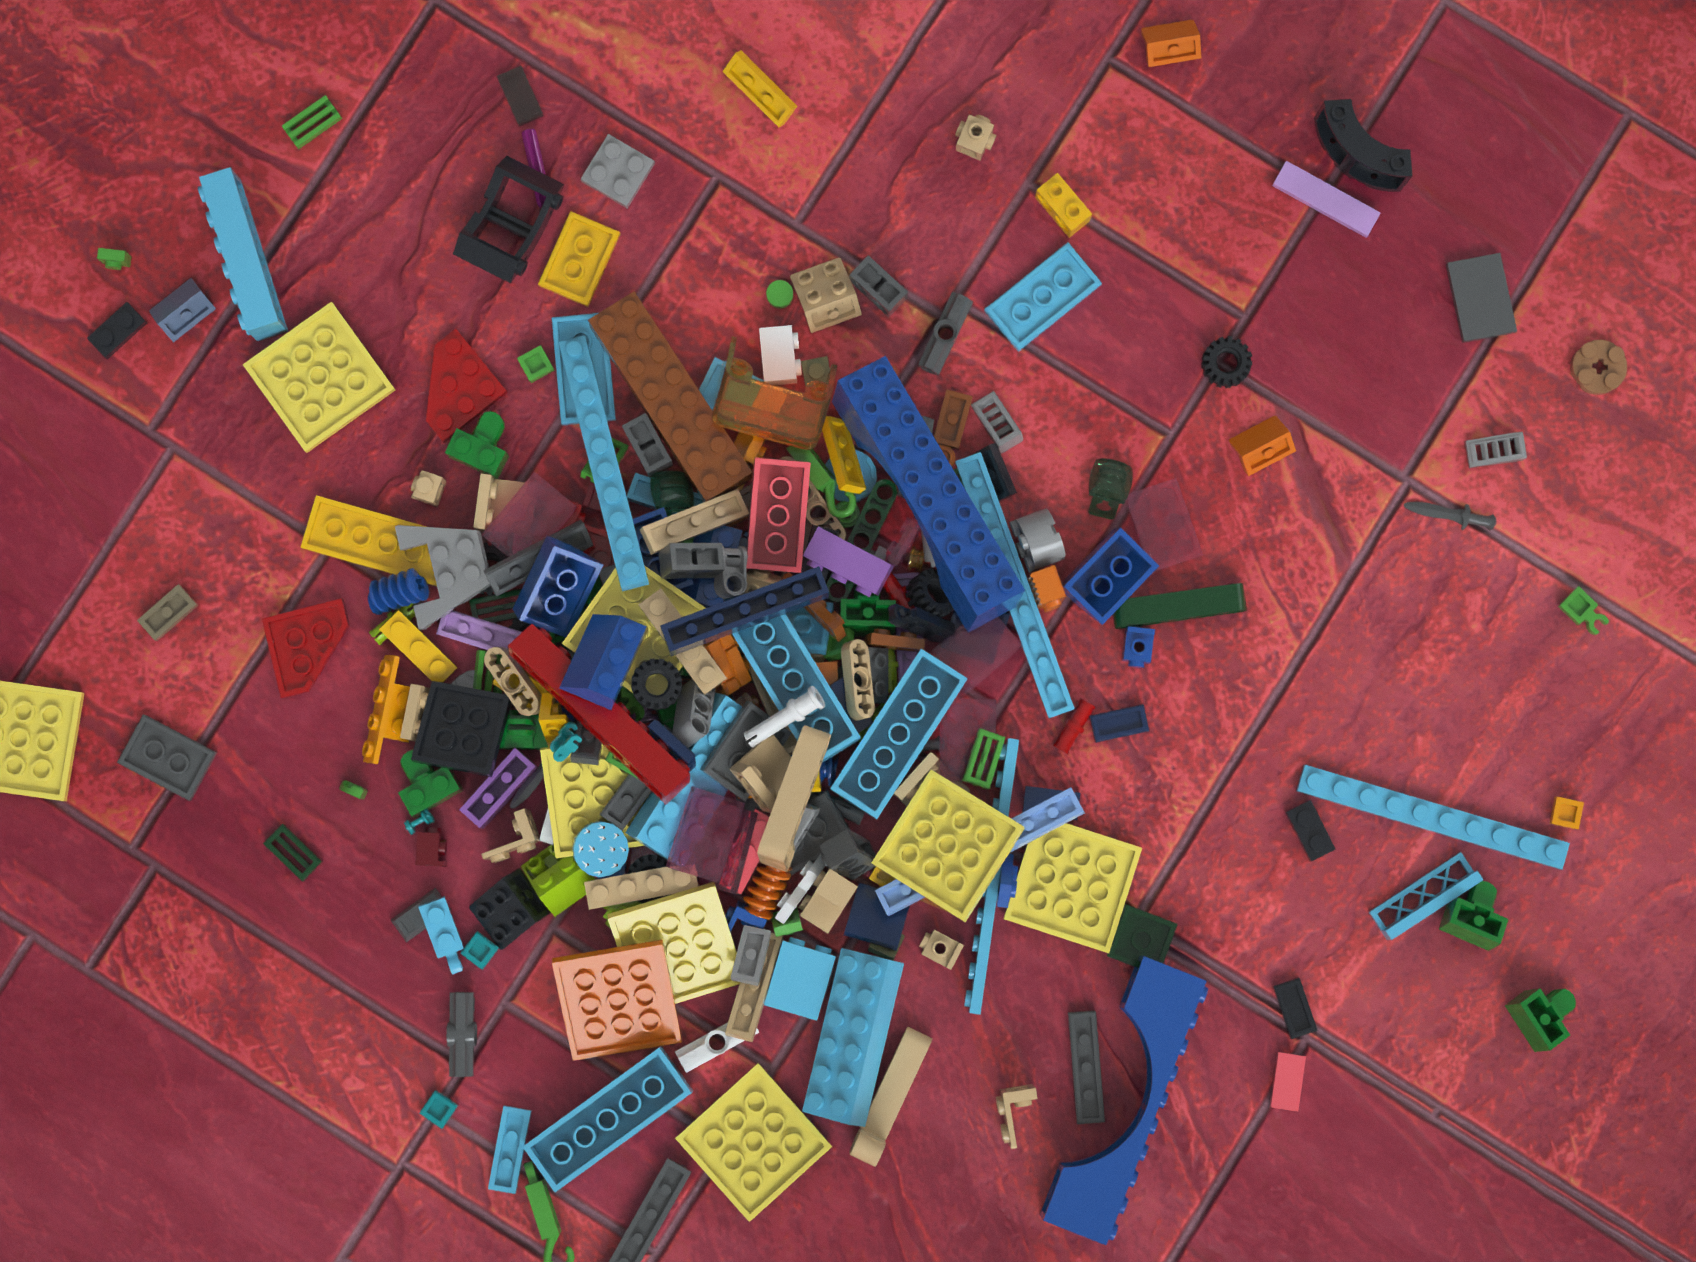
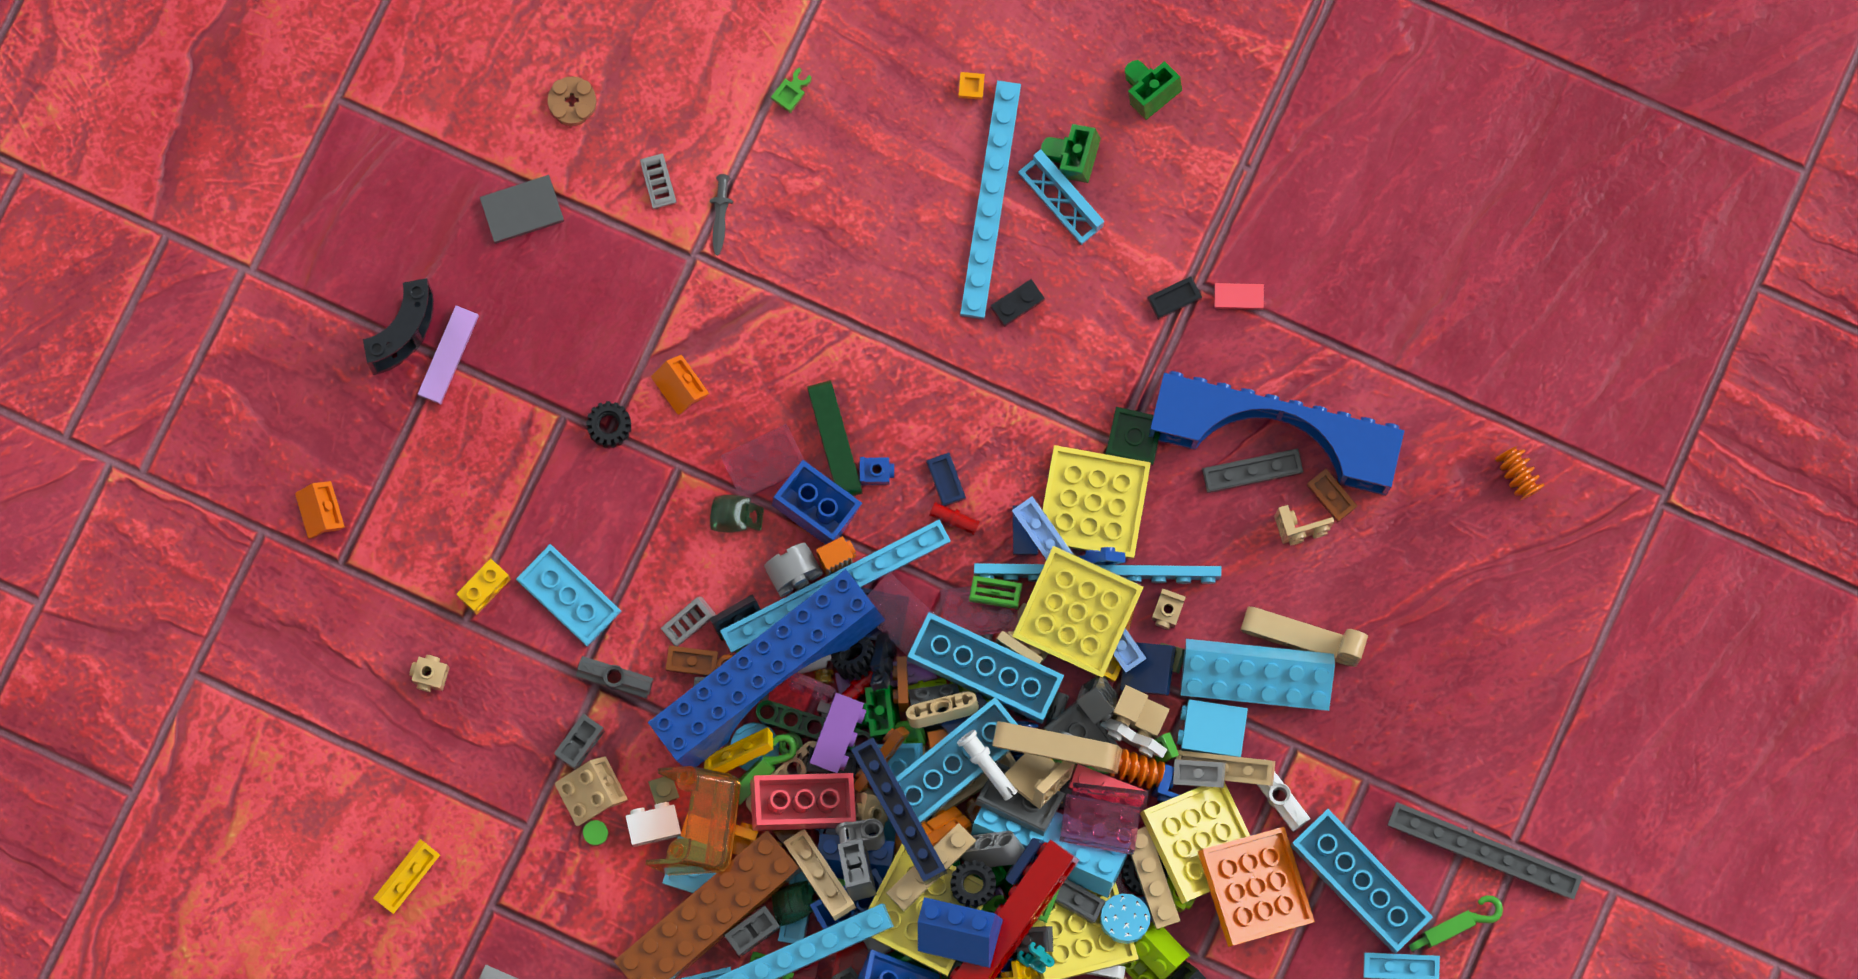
camera: 100 degrees left, 5 degrees down
light yellow plate [675,1063,832,1222] -> none
none -> dark orange plate [1307,469,1357,523]

